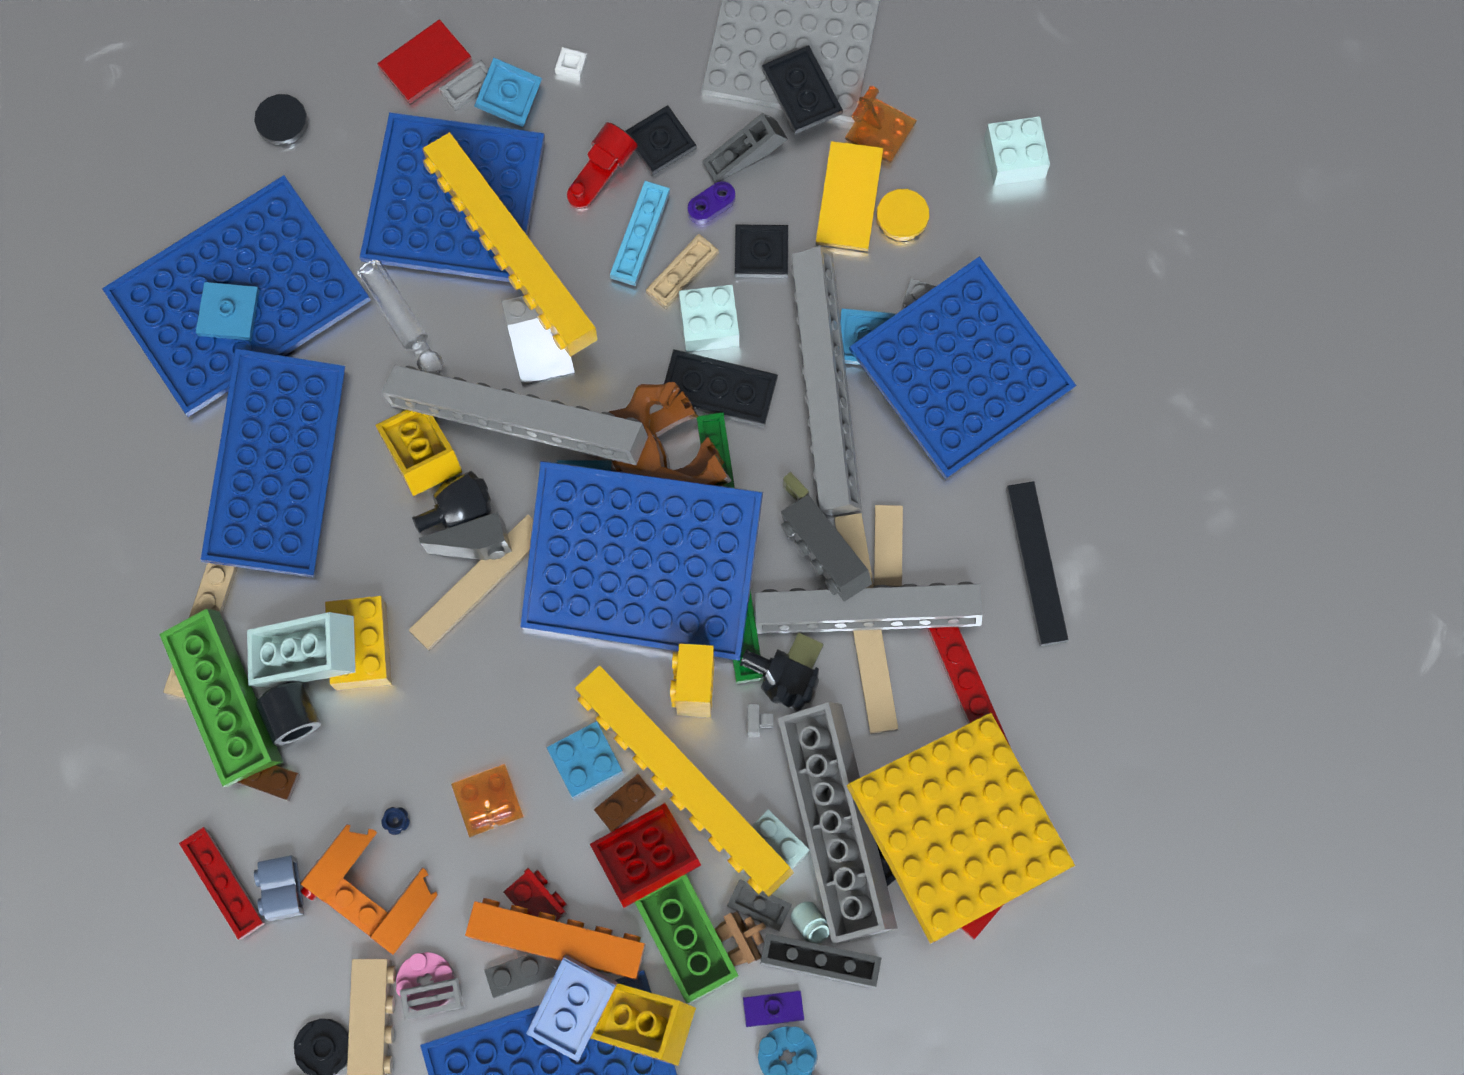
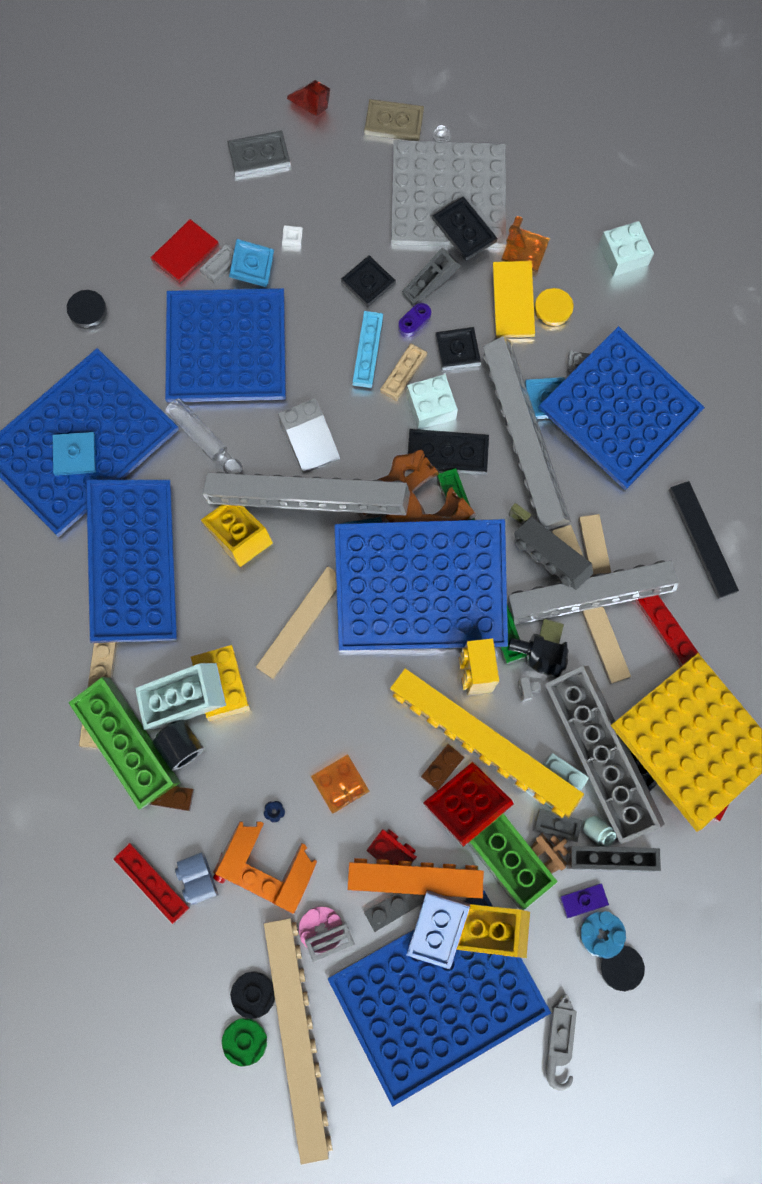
camera: 15 degrees left, 0 degrees up
black piece [412,471,491,533] -> none
dark grey slope [419,512,512,560] -> none
yellow brick [423,132,598,357] -> none
dark azure plate [546,721,623,799] -> none
red piece [567,122,638,209] -> none

